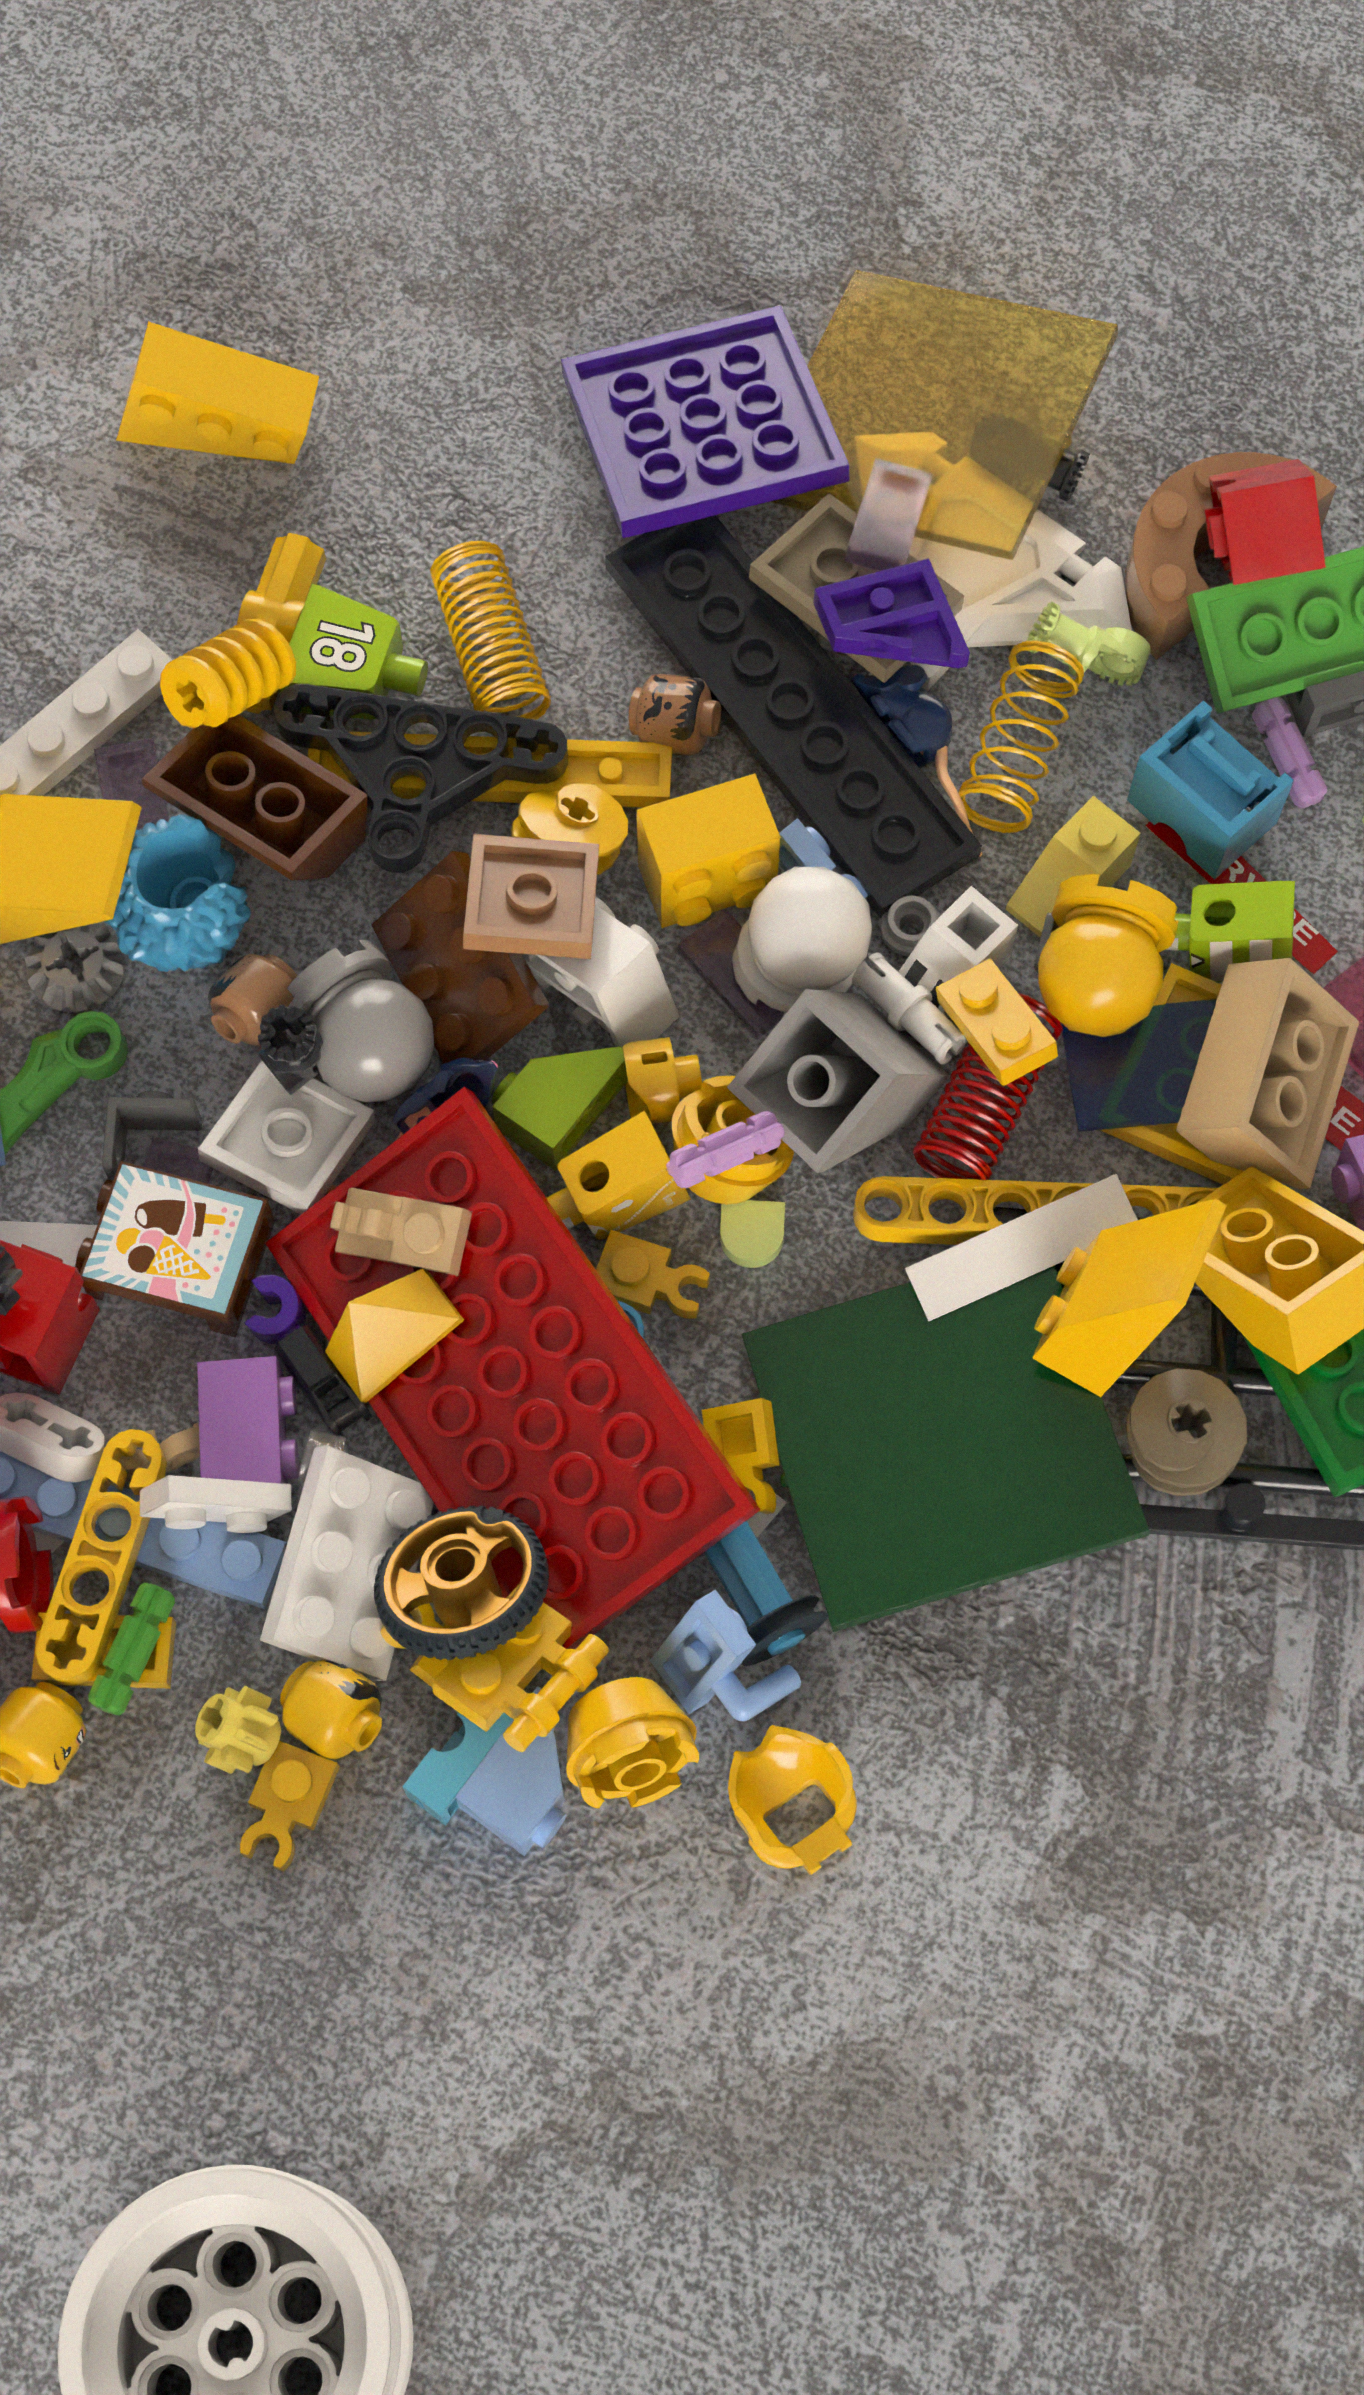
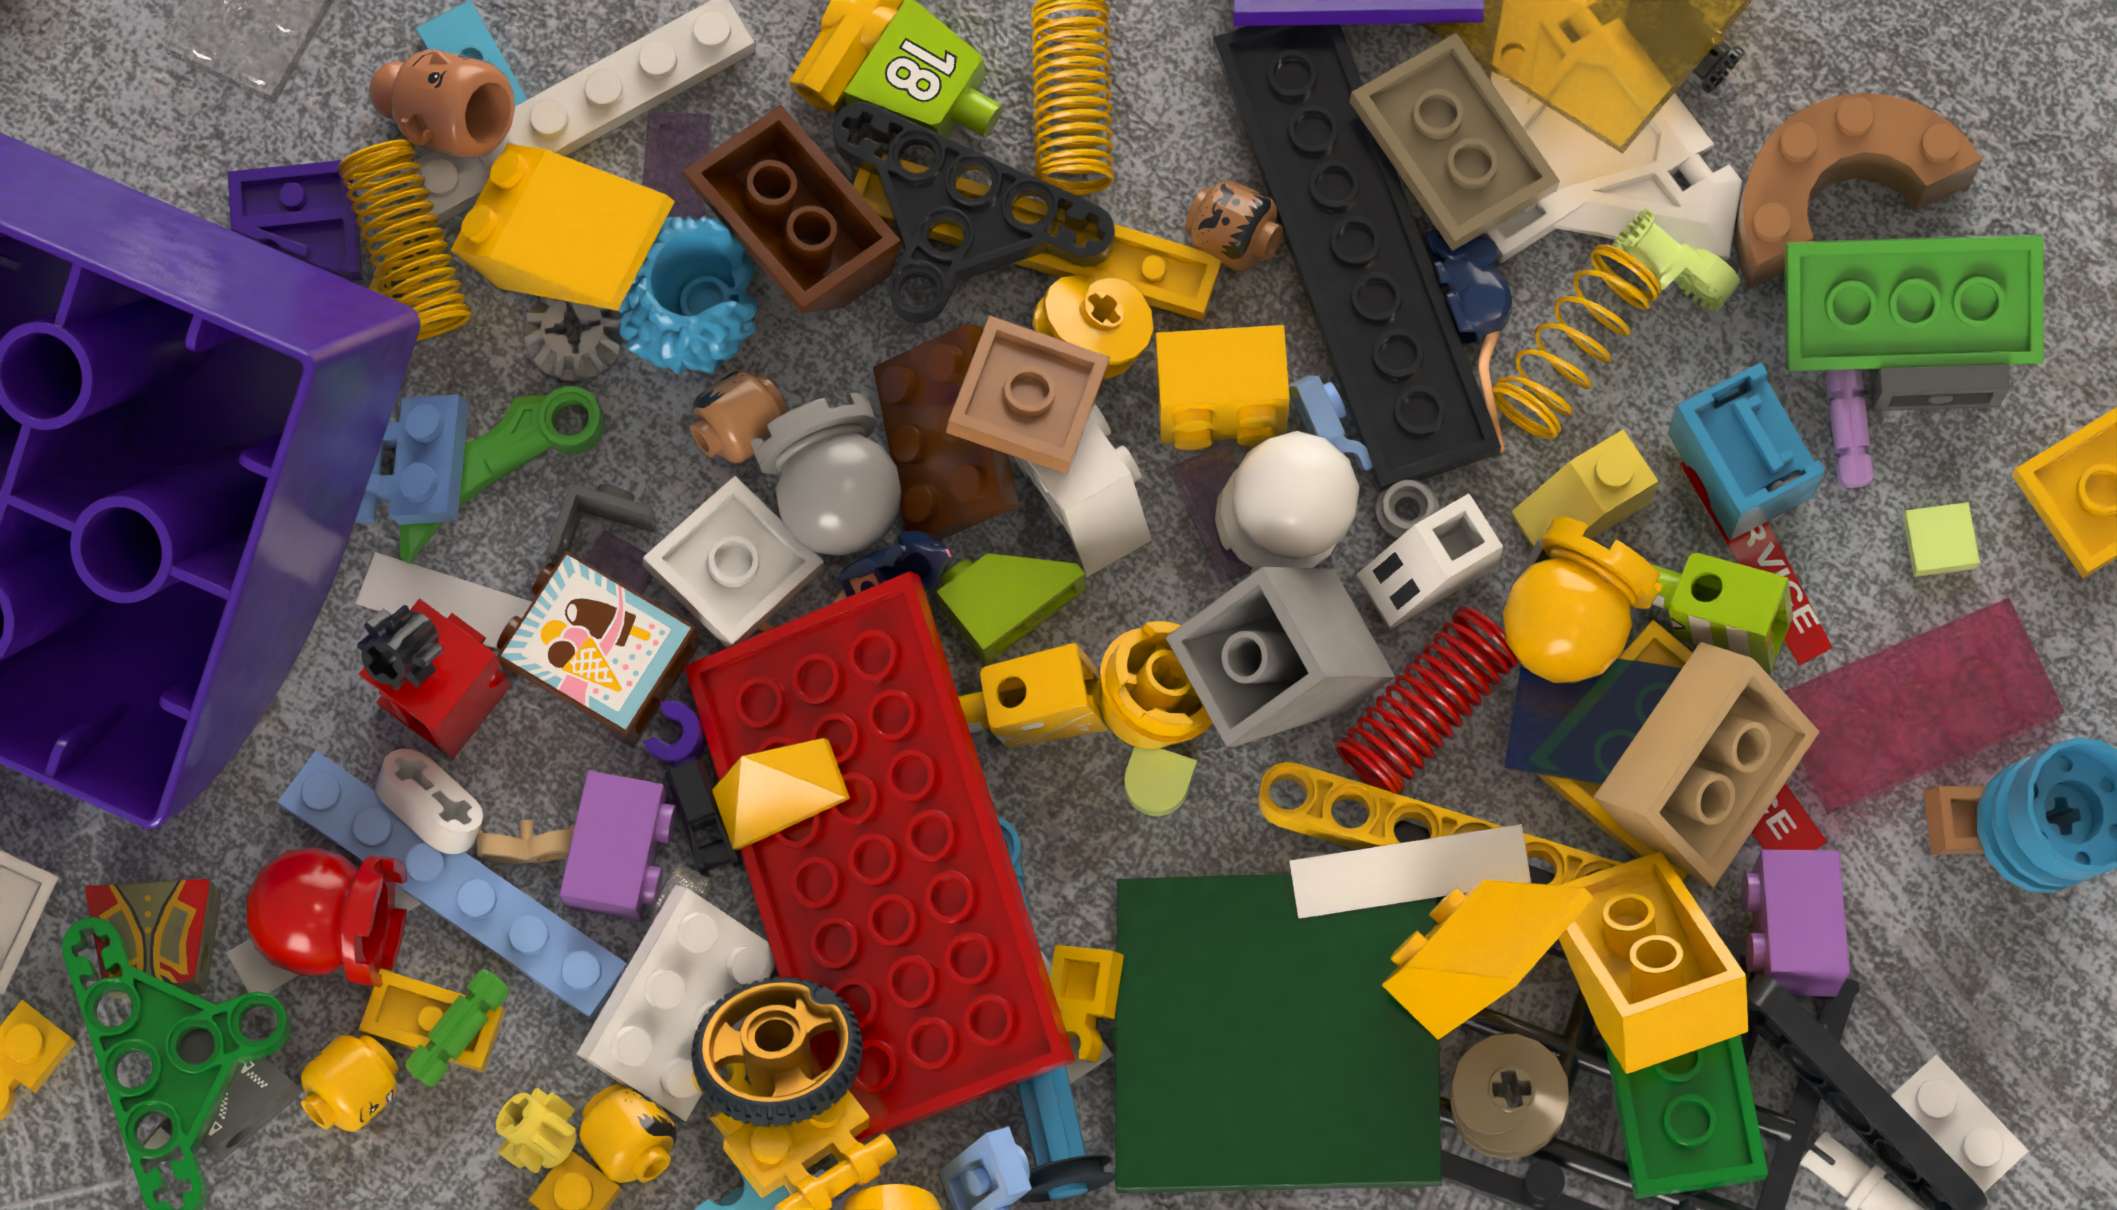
camera: 20 degrees right, 5 degrees up
yellow beam [35,1429,167,1686] -> none
white plate [140,1475,292,1533] -> none
yellow piece [160,619,296,728] -> none
black connector [256,1004,323,1095] -> none
tan plate [330,1188,472,1276] -> none
yellow plate [596,1230,710,1319] -> none
yellow piece [622,1037,702,1124] -> none
lavender axle [666,1111,785,1188] -> none
dark purple wing [813,558,970,669] -> none
tile [845,458,933,571] -> none
white pin [852,953,967,1065] -> none
yellow plate [936,958,1058,1086] -> none
red piece [1204,459,1326,585] -> none

